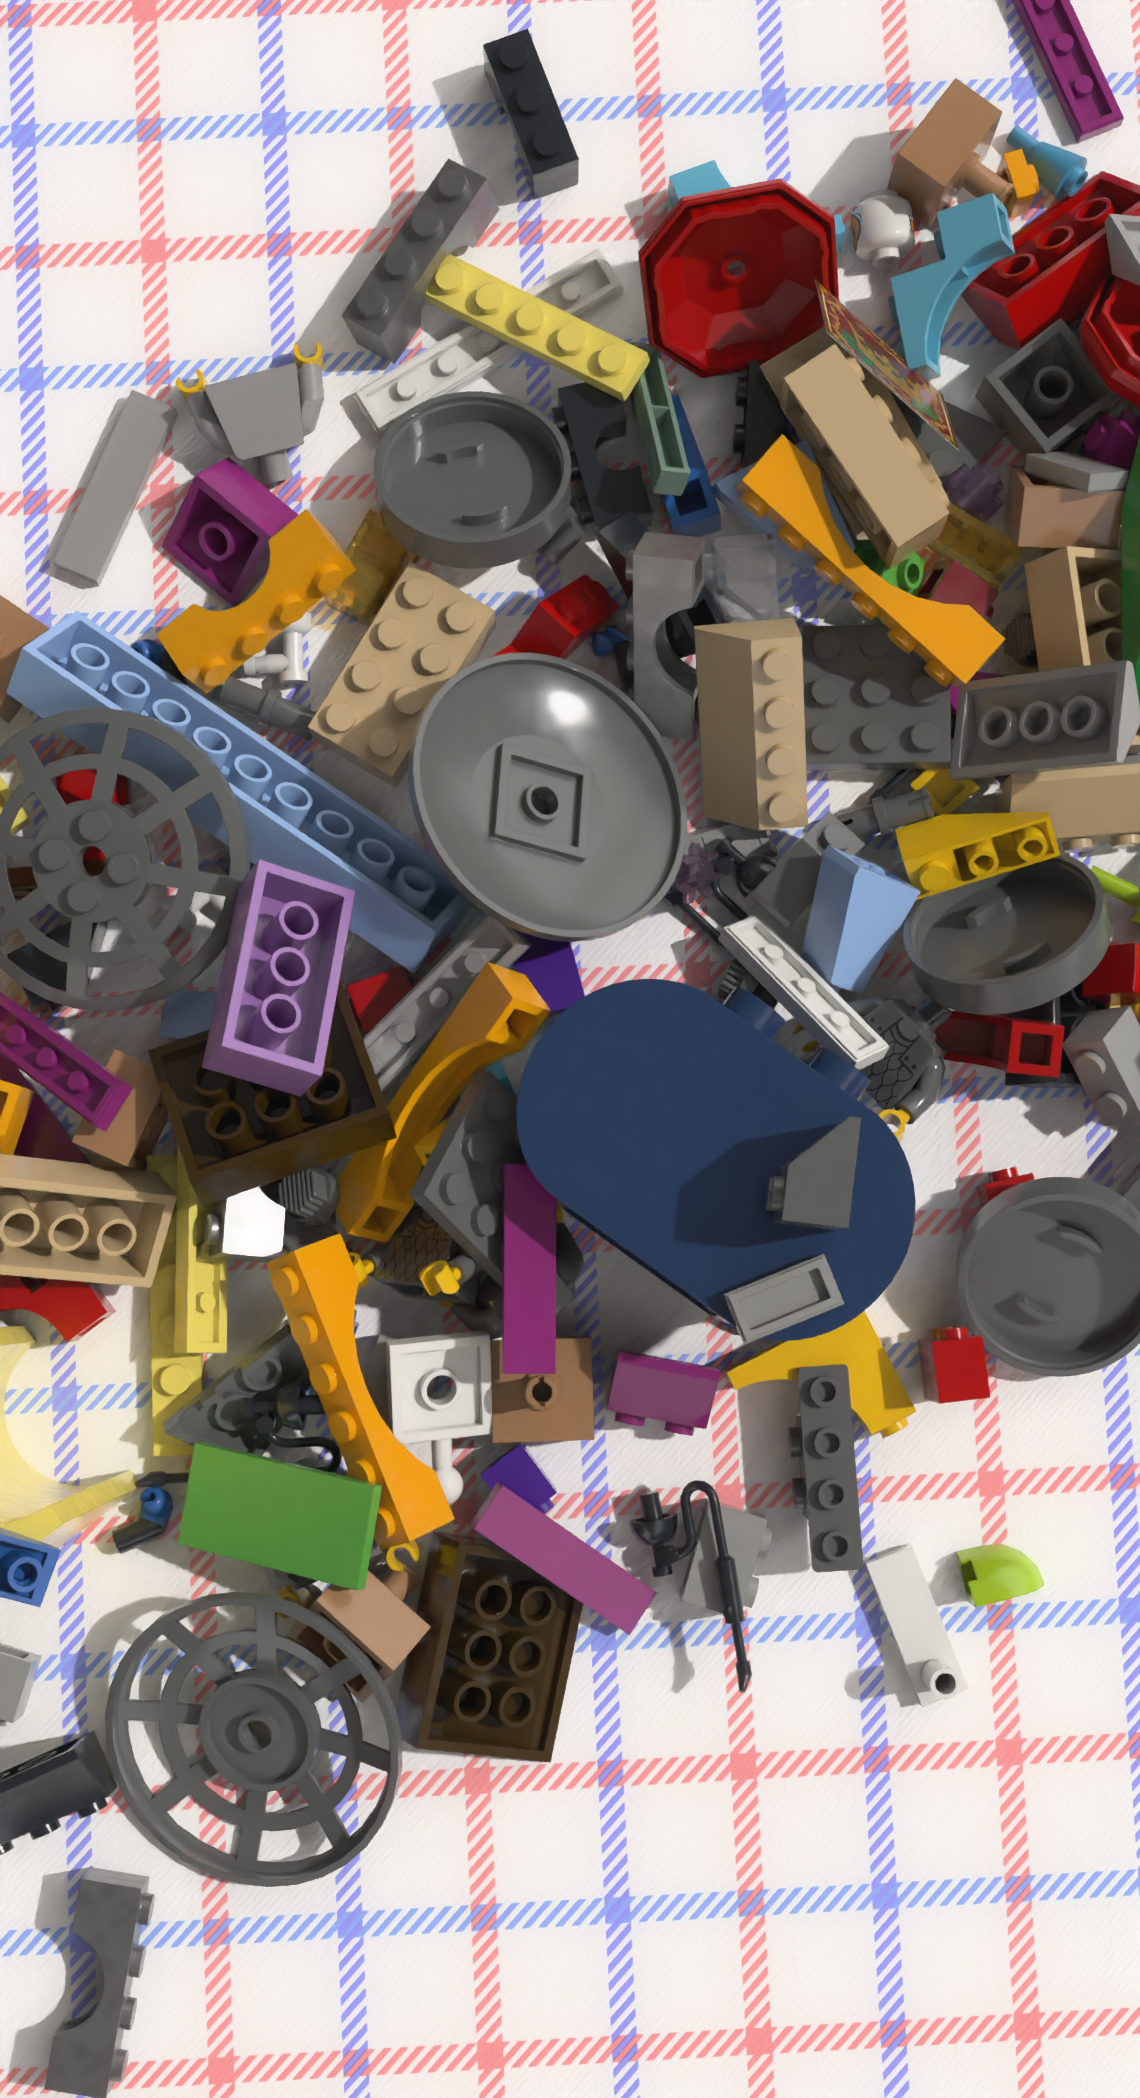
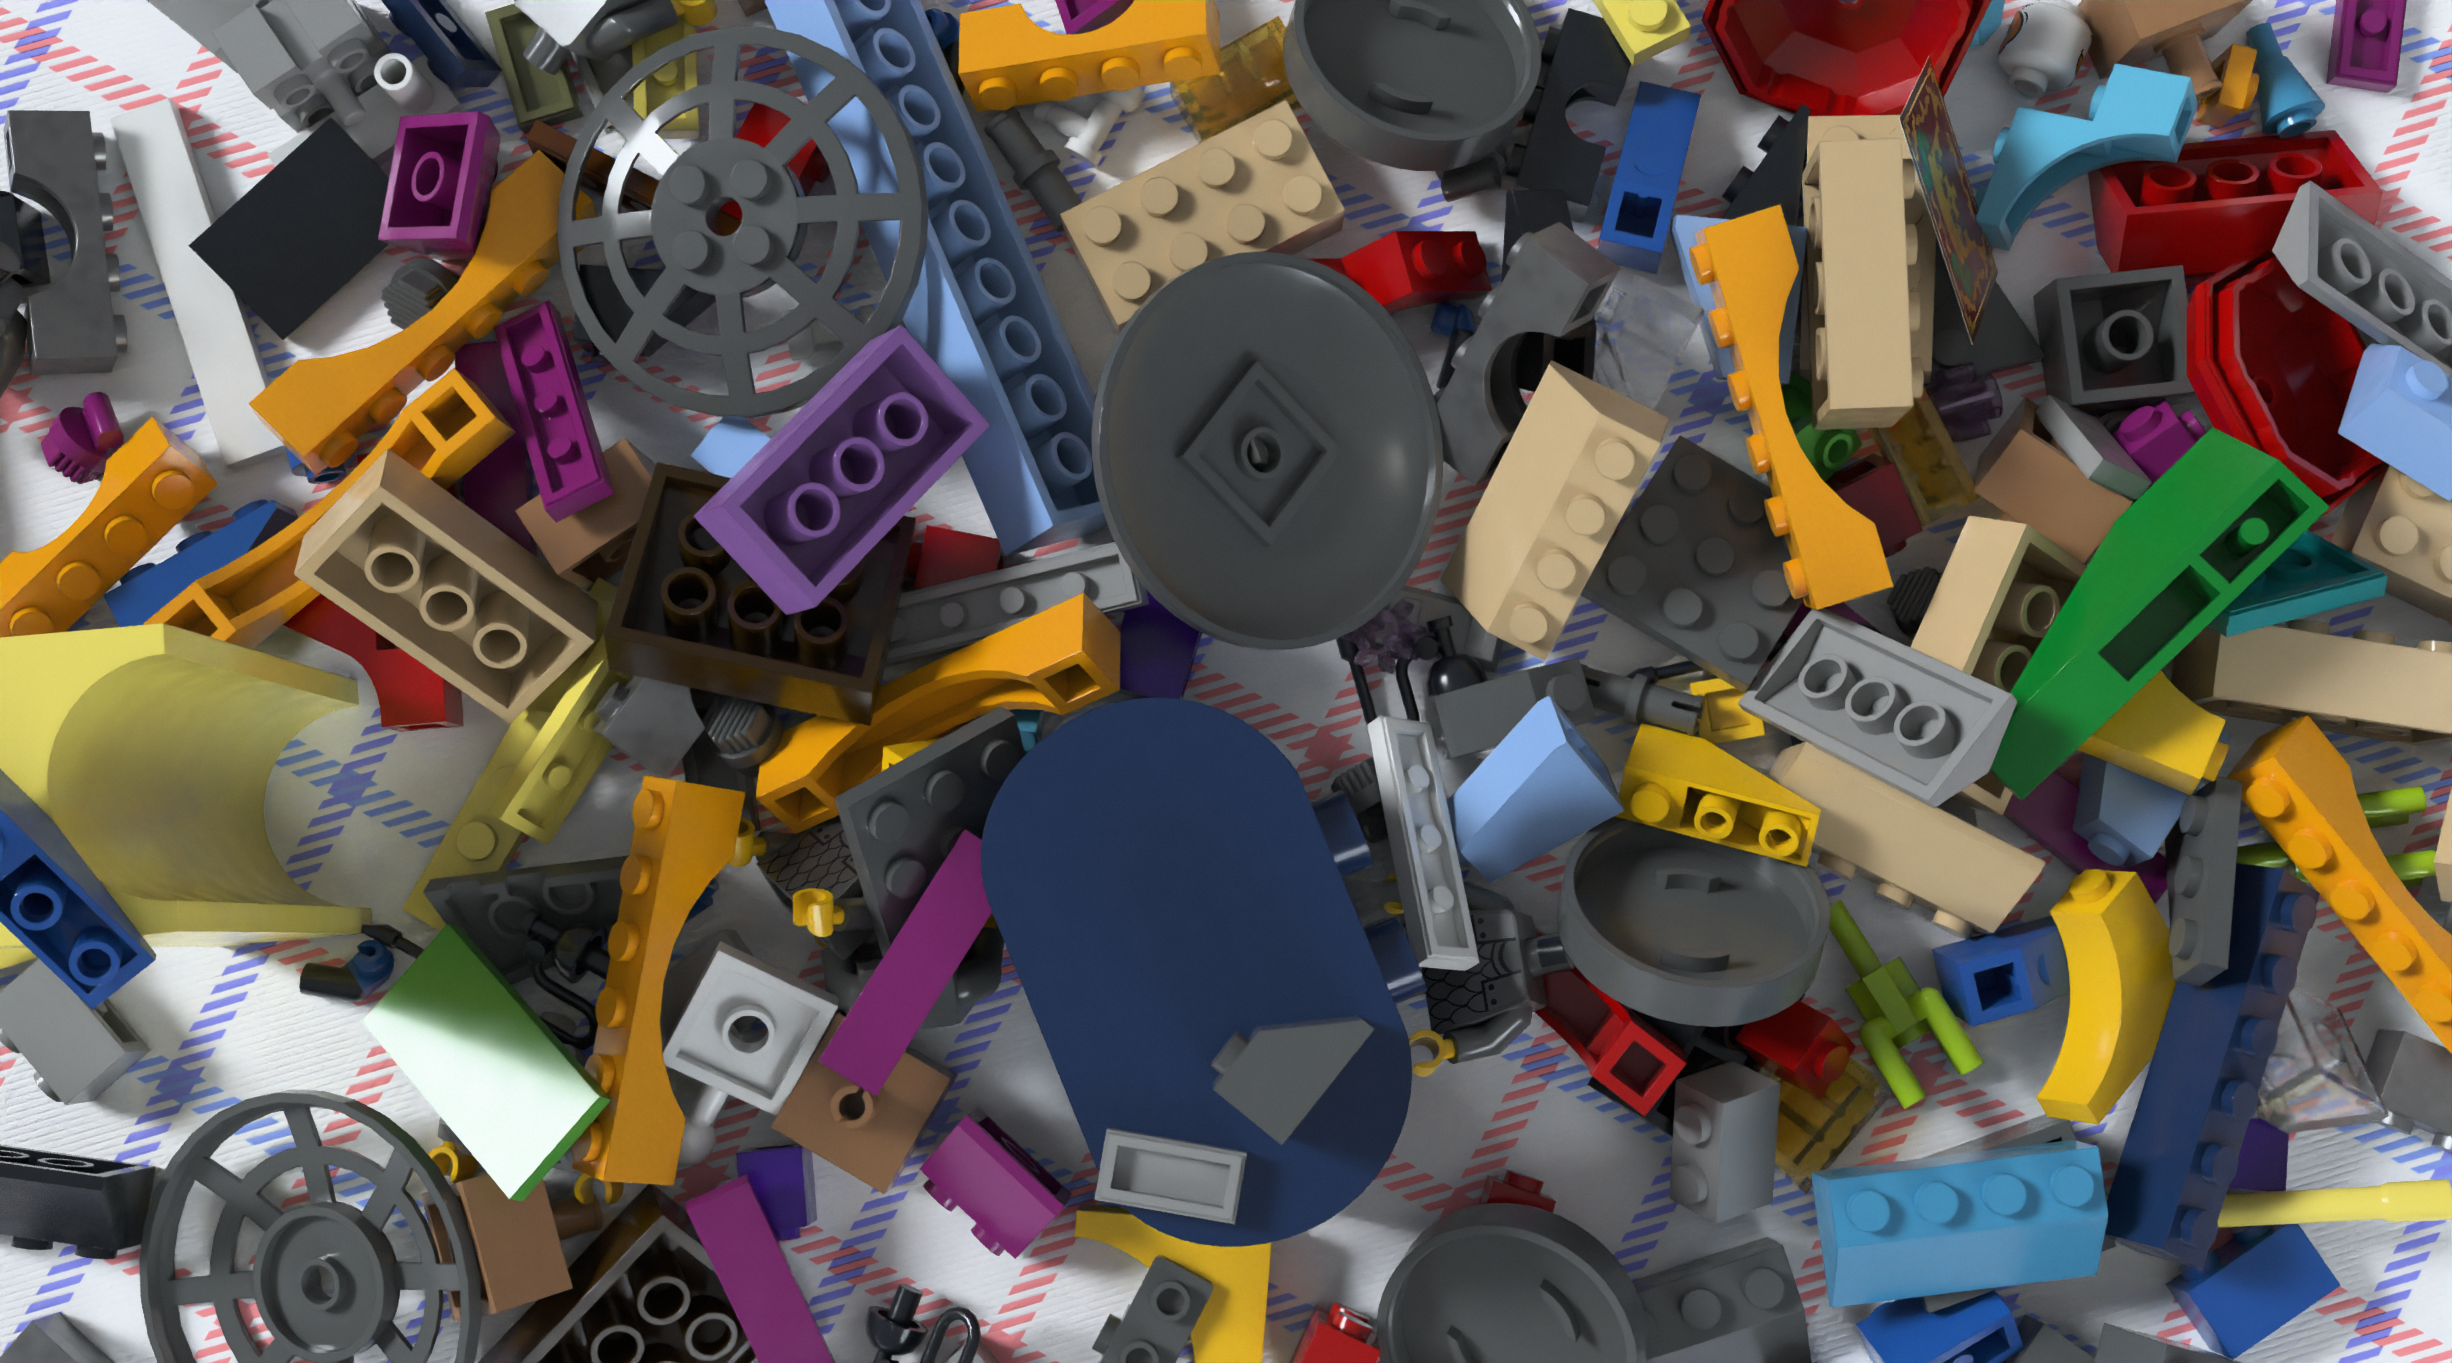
camera: 35 degrees right, 0 degrees up
sand green piece [630,342,691,496] -> none

